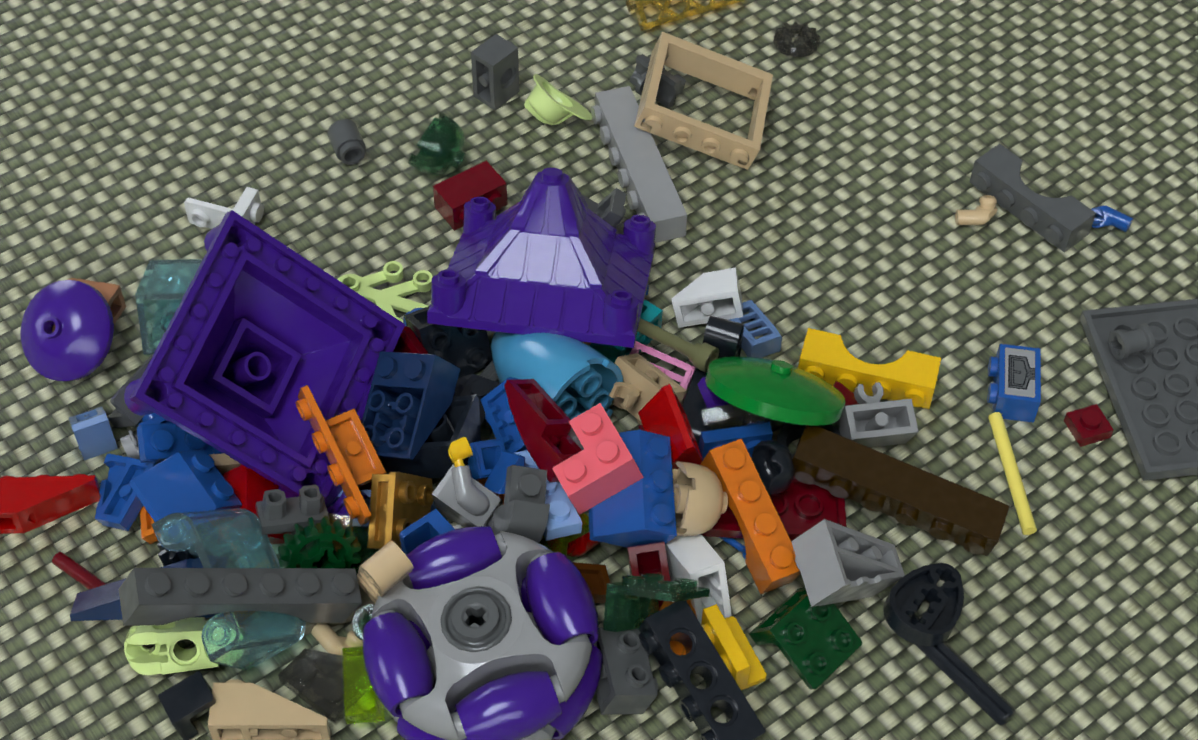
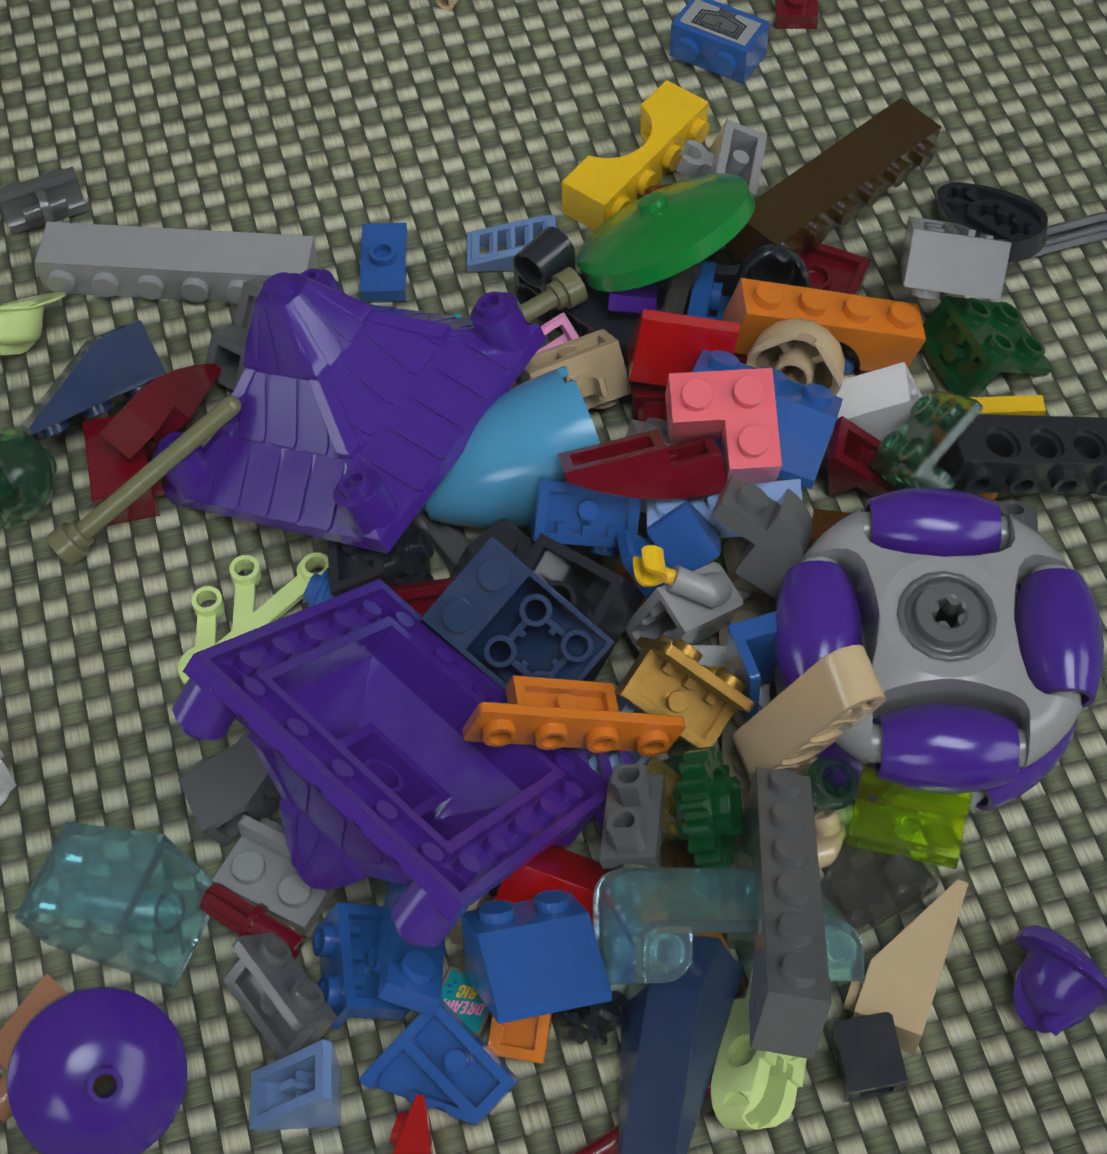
camera: 65 degrees left, 5 degrees up
light grey plate [120,430,140,459] -> none
tan window [634,32,773,170] -> none
white slope [672,267,743,328] -> none
clear smoke gear [773,21,820,57] -> none
light yellow bar [988,412,1037,535] -> none
none -> dark blue slope [21,320,166,439]
none -> olive piece [47,396,241,565]
none -> dark red slope [99,363,222,459]
none -> blue plate [359,223,408,302]

